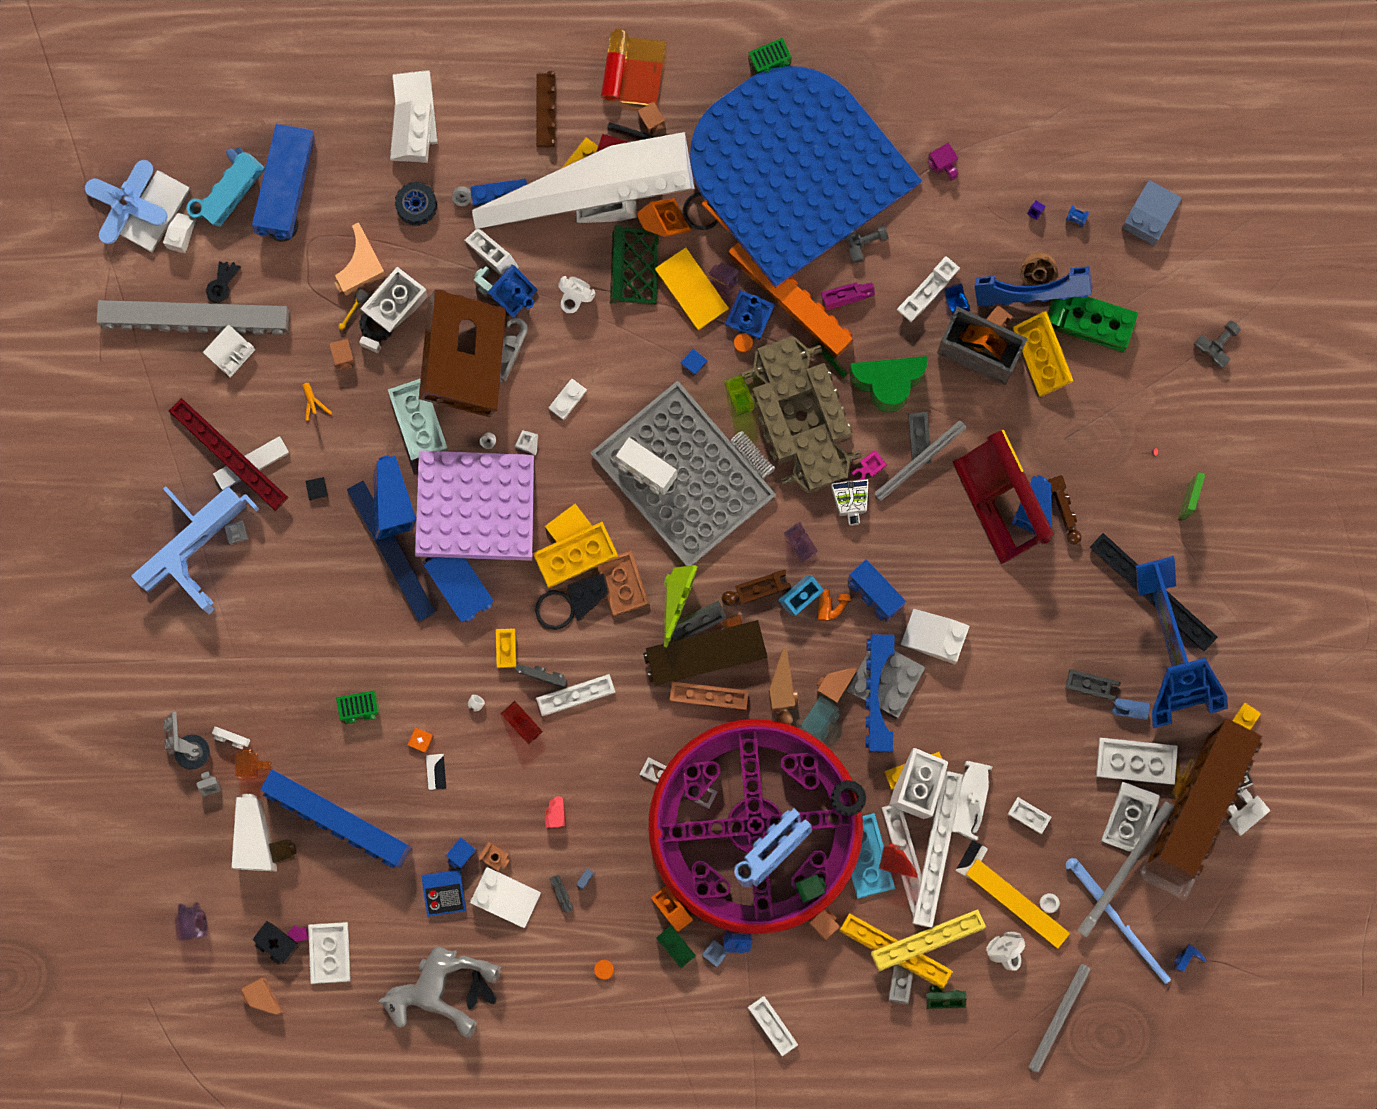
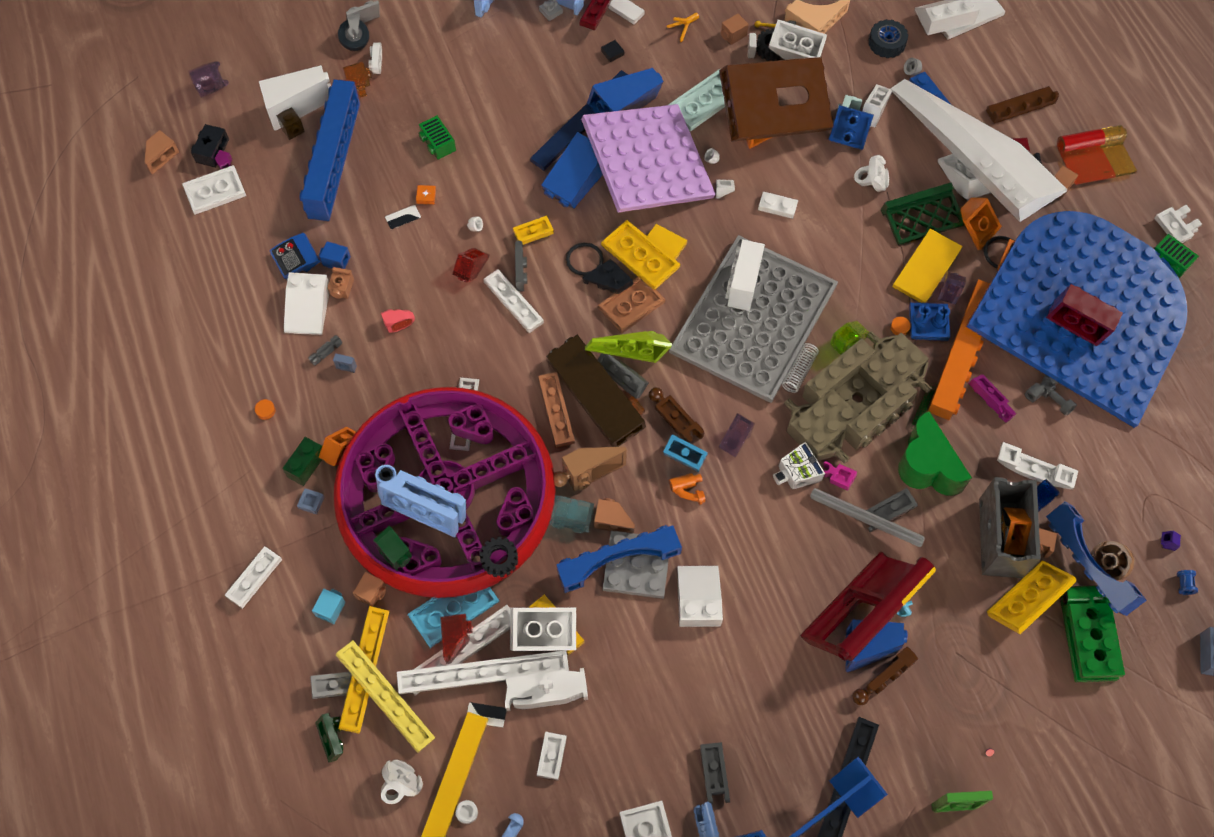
camera: 65 degrees right, 15 degrees down
light grey tile [196,771,222,797] -> none
light grey animal [378,947,502,1039] -> none
black piece [467,970,496,1009] -> none
light grey plate [500,318,528,383] -> none
blue tile [681,349,707,375] -> none
blue plate [723,930,752,953] -> none
blue piece [848,559,906,622] -> none
magenta brick [927,142,959,181] -> none
dark grey bar [1193,320,1241,369] -> none
none -> medium azure brick [312,589,346,624]
none -> dark red brick [1046,284,1123,346]
none -> white plate [1154,205,1202,243]

